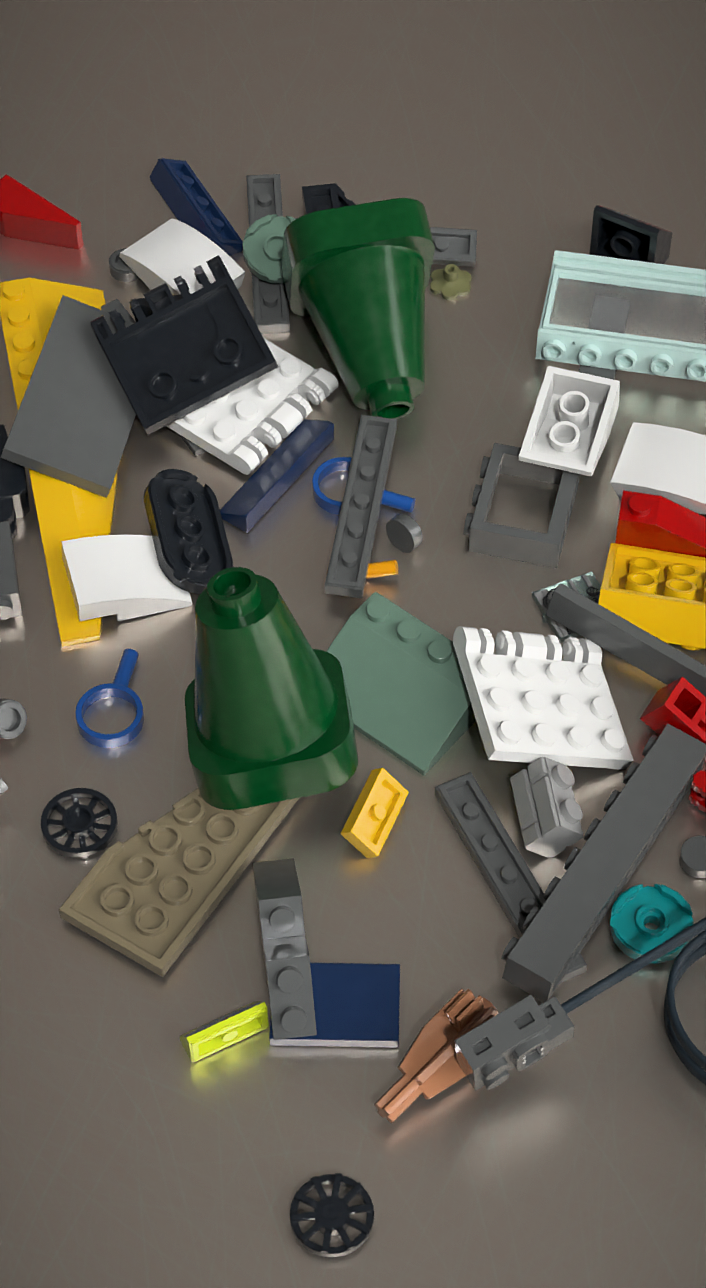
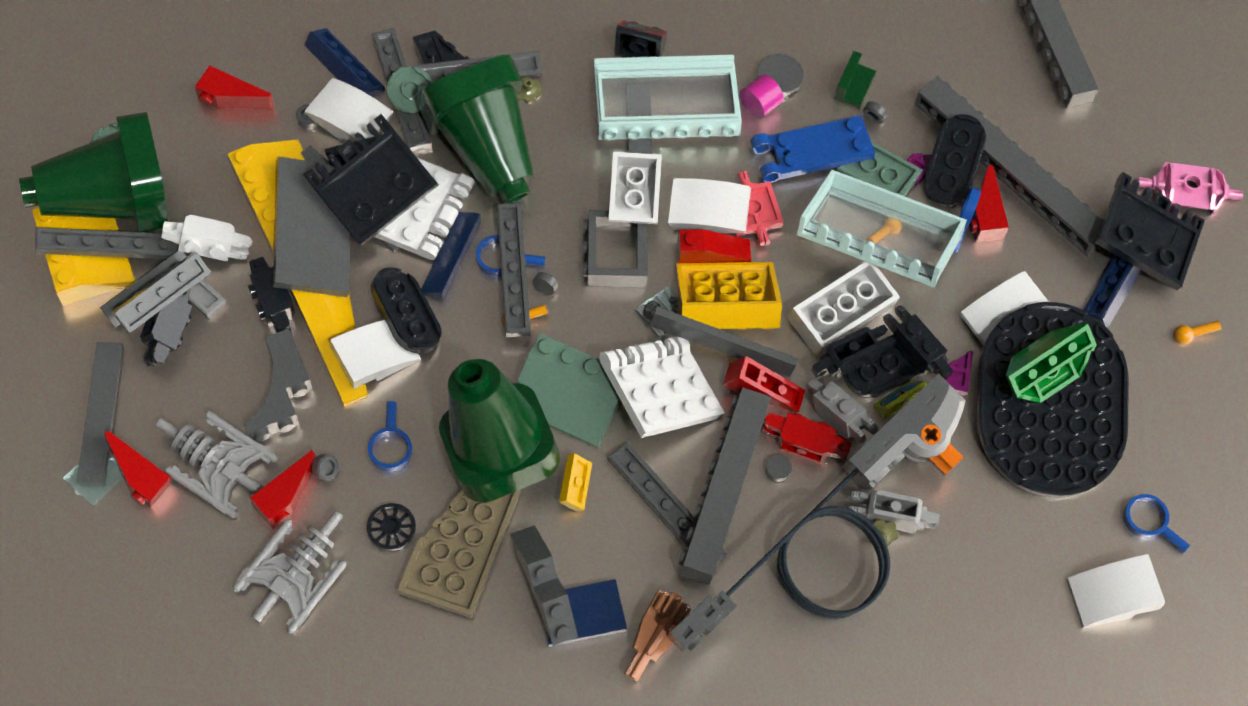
camera: 20 degrees left, 10 degrees up
neon yellow slope [180,1001,269,1062] -> none
light grey brick [510,757,584,858] -> none
teal plate [609,884,694,964] -> none

